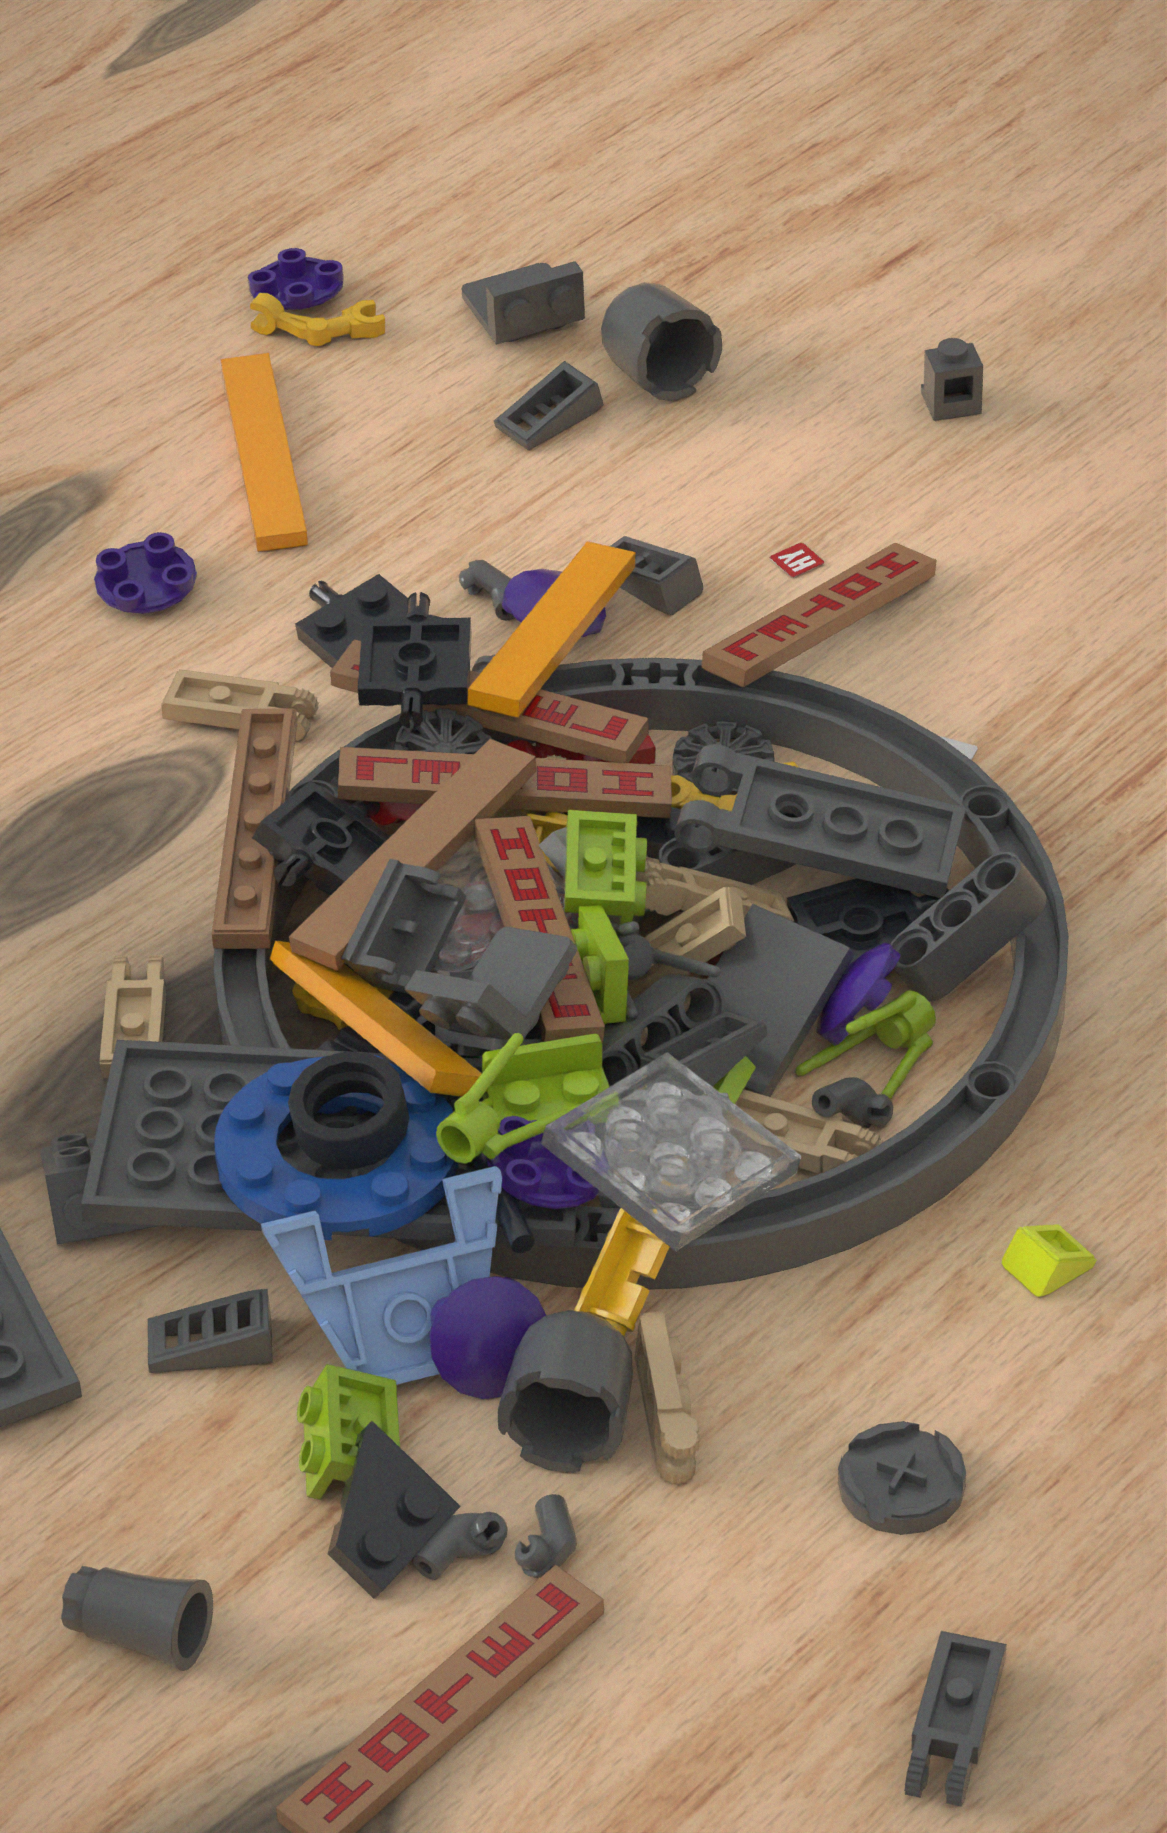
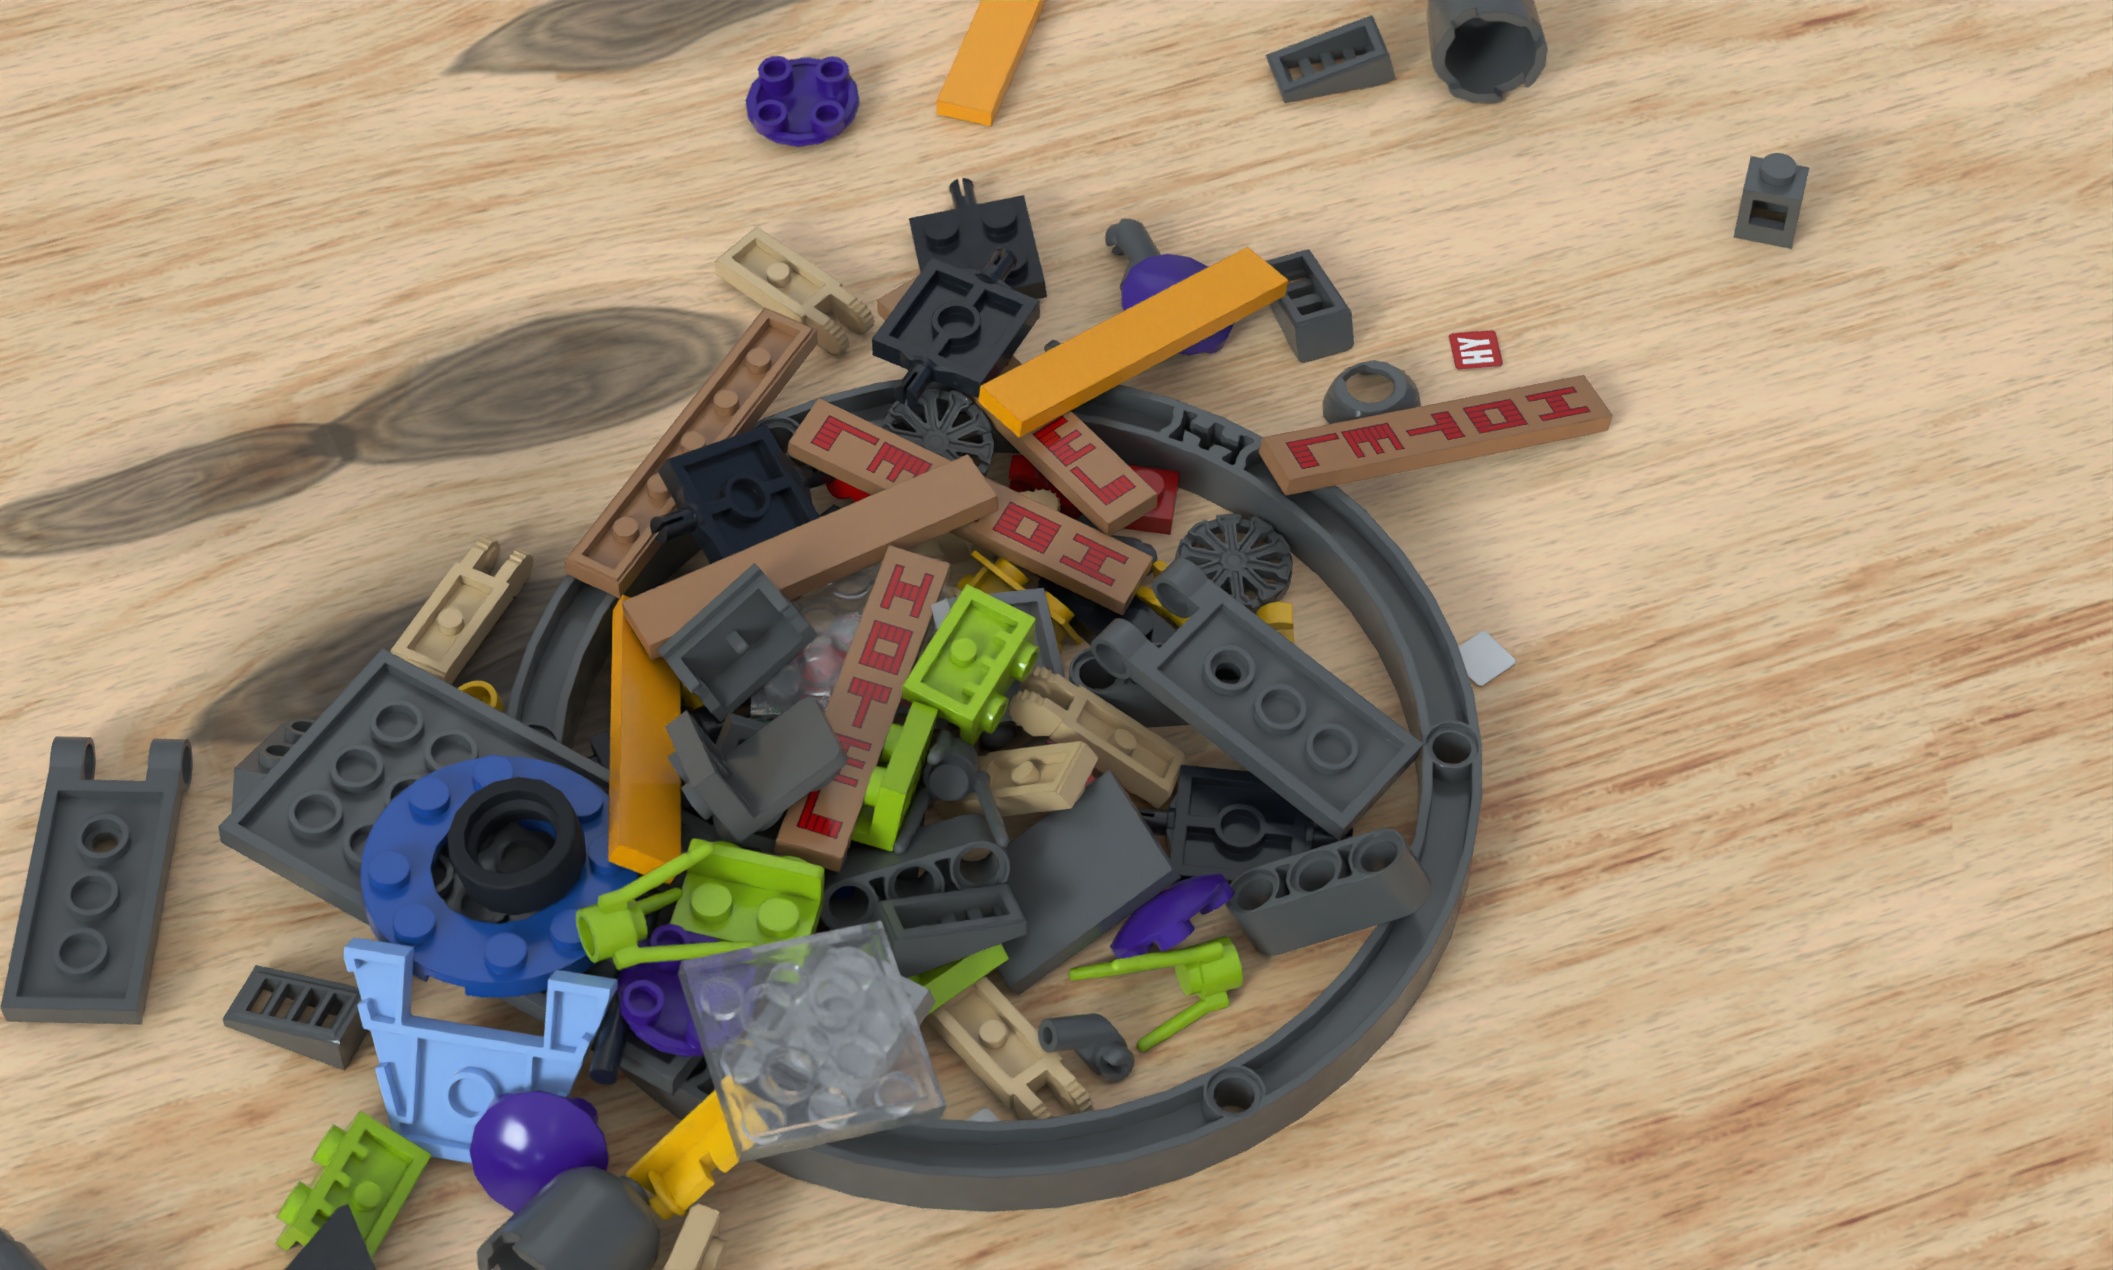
camera: 25 degrees right, 10 degrees up
none -> dark grey piece [1323,360,1421,424]

